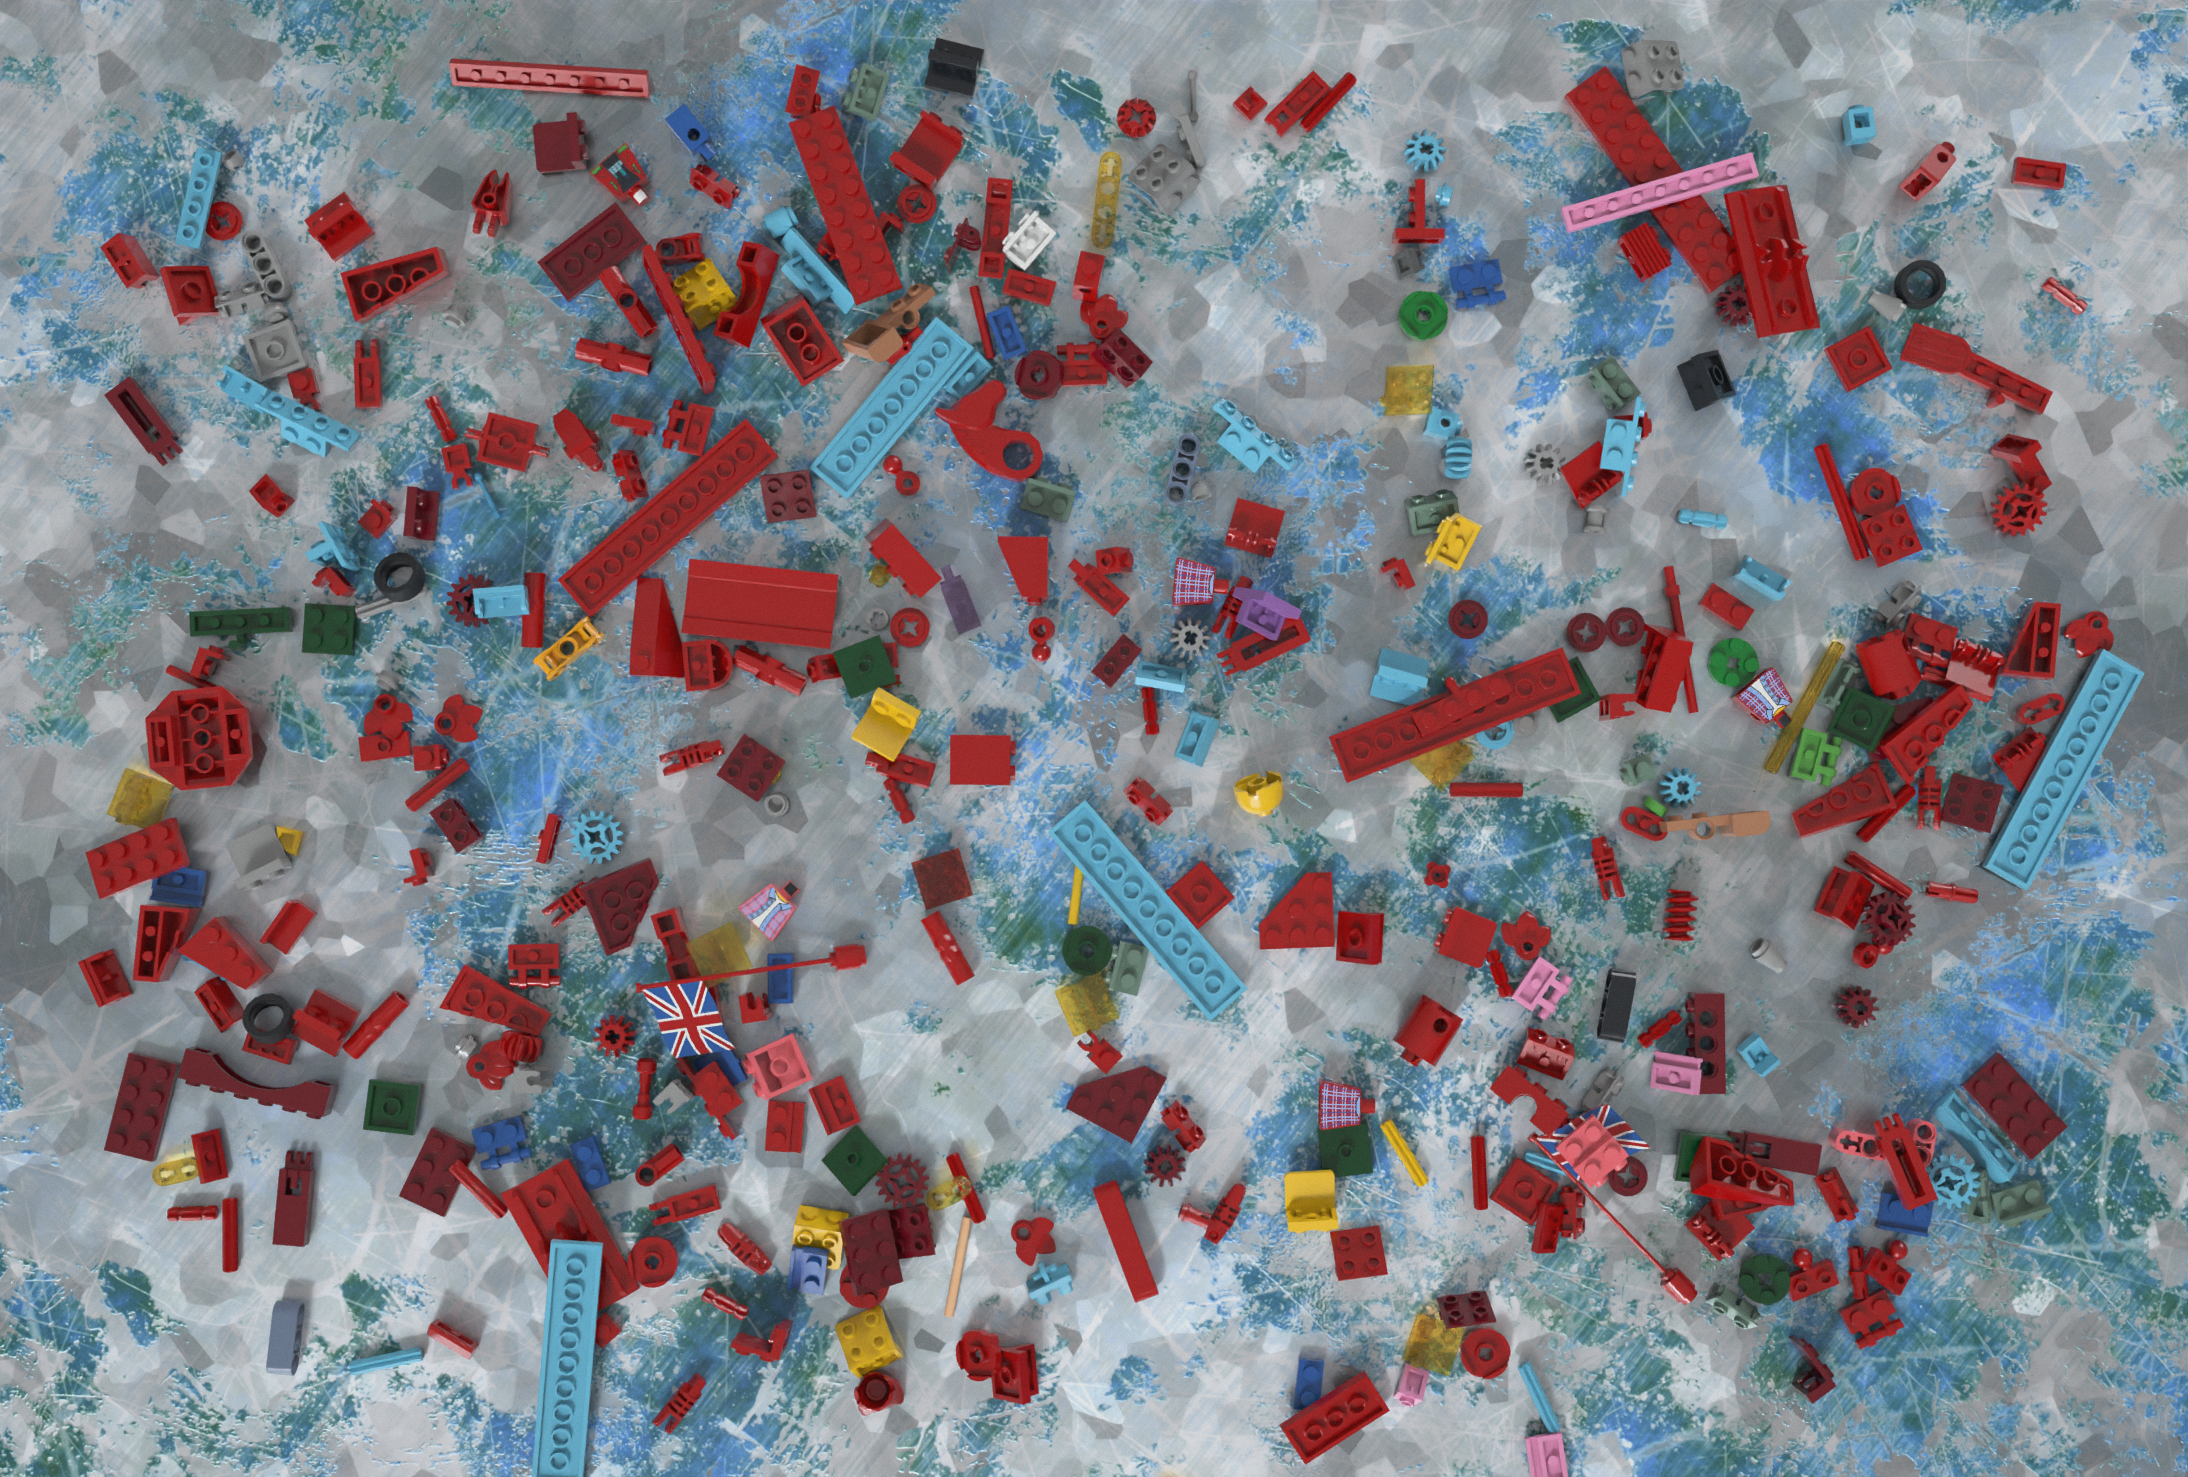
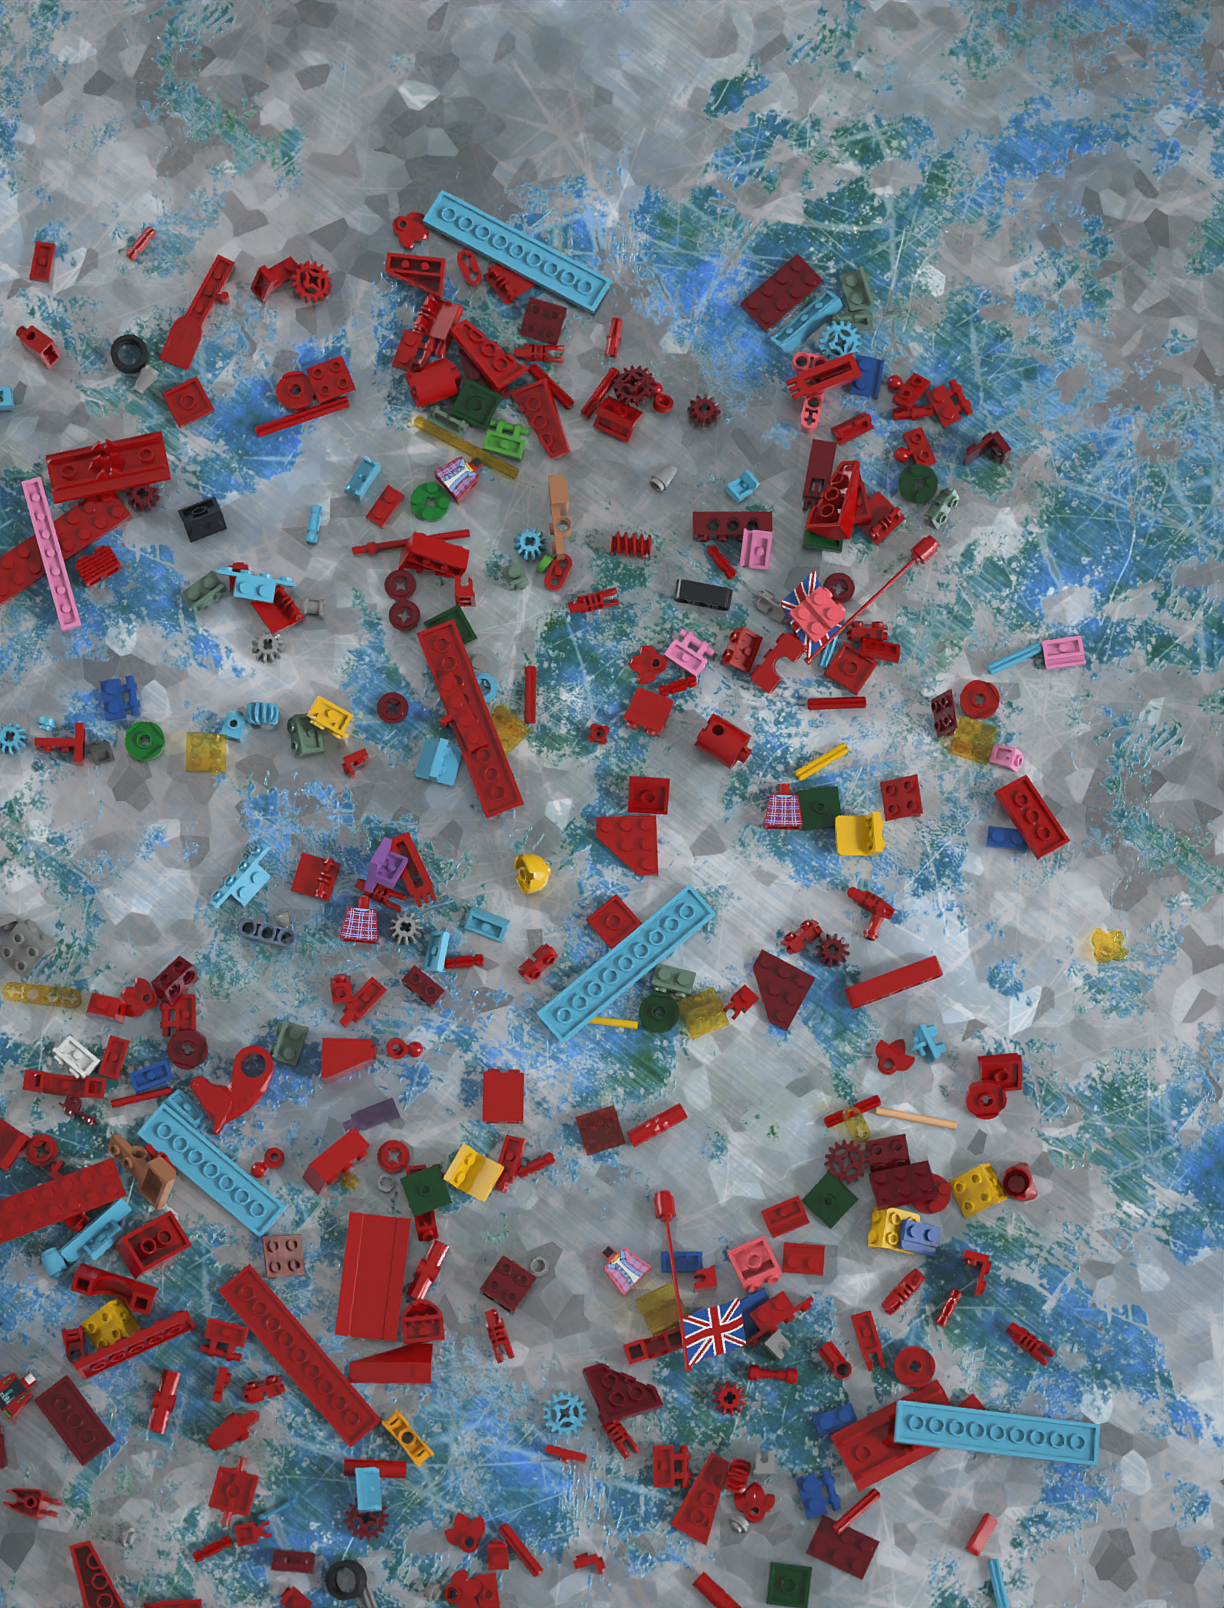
camera: 85 degrees left, 10 degrees down
dark red brick [429,798,485,853] -> none
red piece [598,265,659,339] -> none
red hinge [689,164,741,210] -> none
light grey hinge [1874,581,1922,631] -> none

